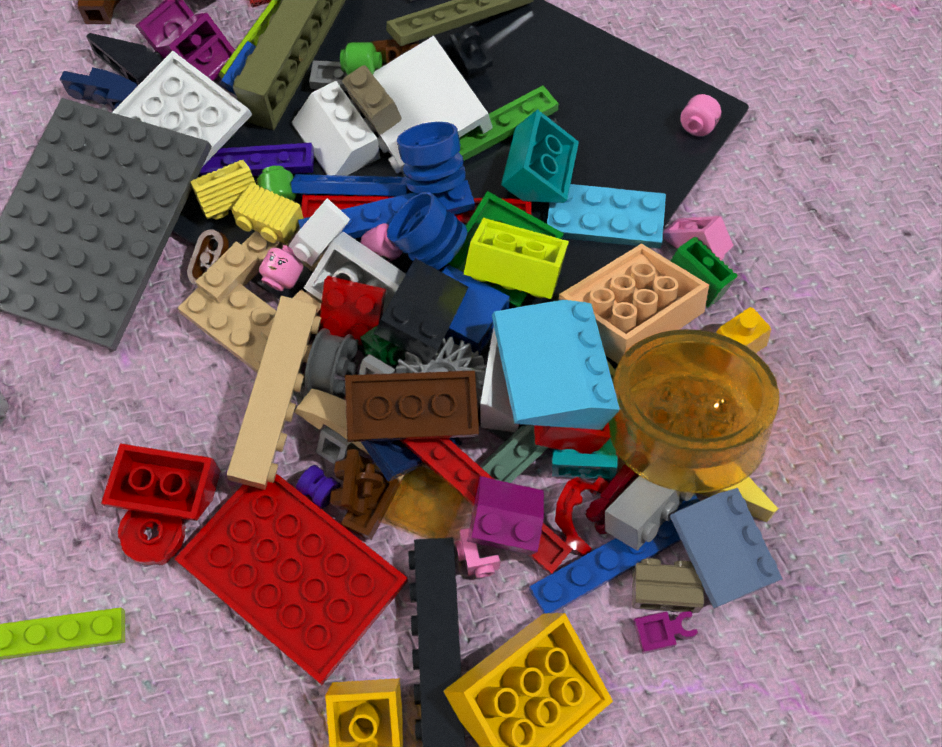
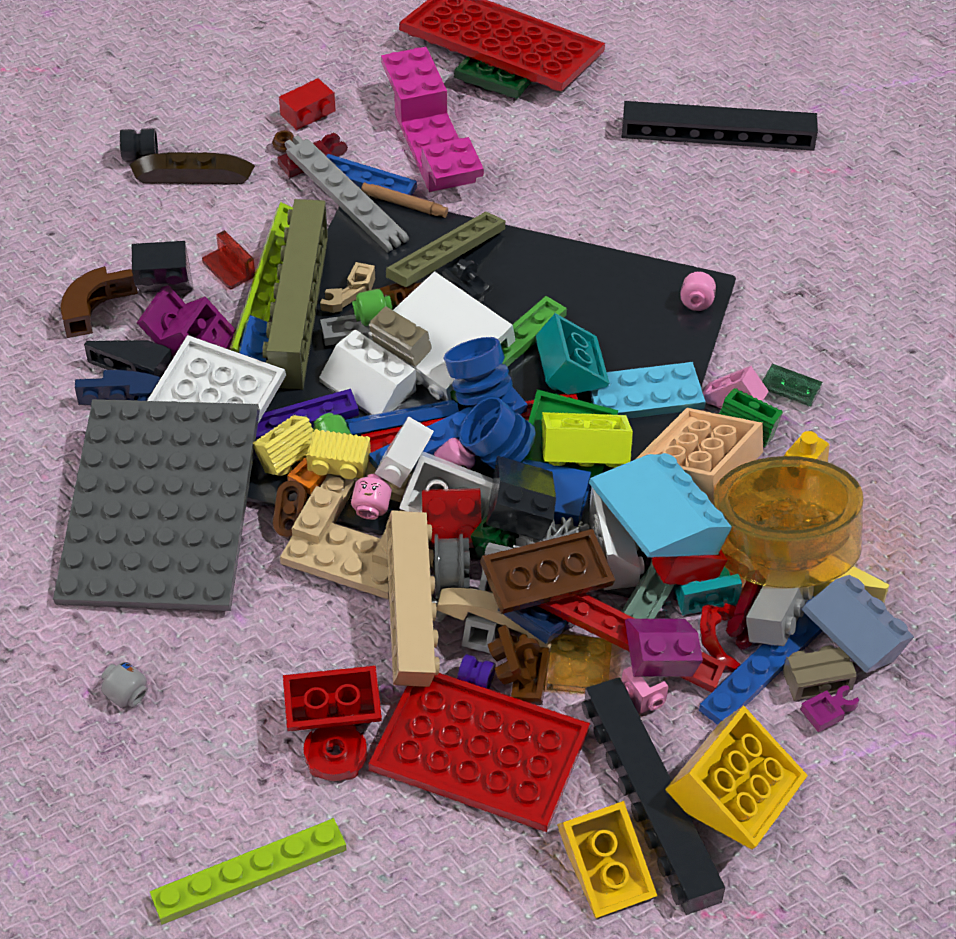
camera: 20 degrees left, 15 degrees down
none -> orange plate [287,458,327,495]
none -> tan piece [320,262,375,313]
none -> clear green plate [762,363,823,407]

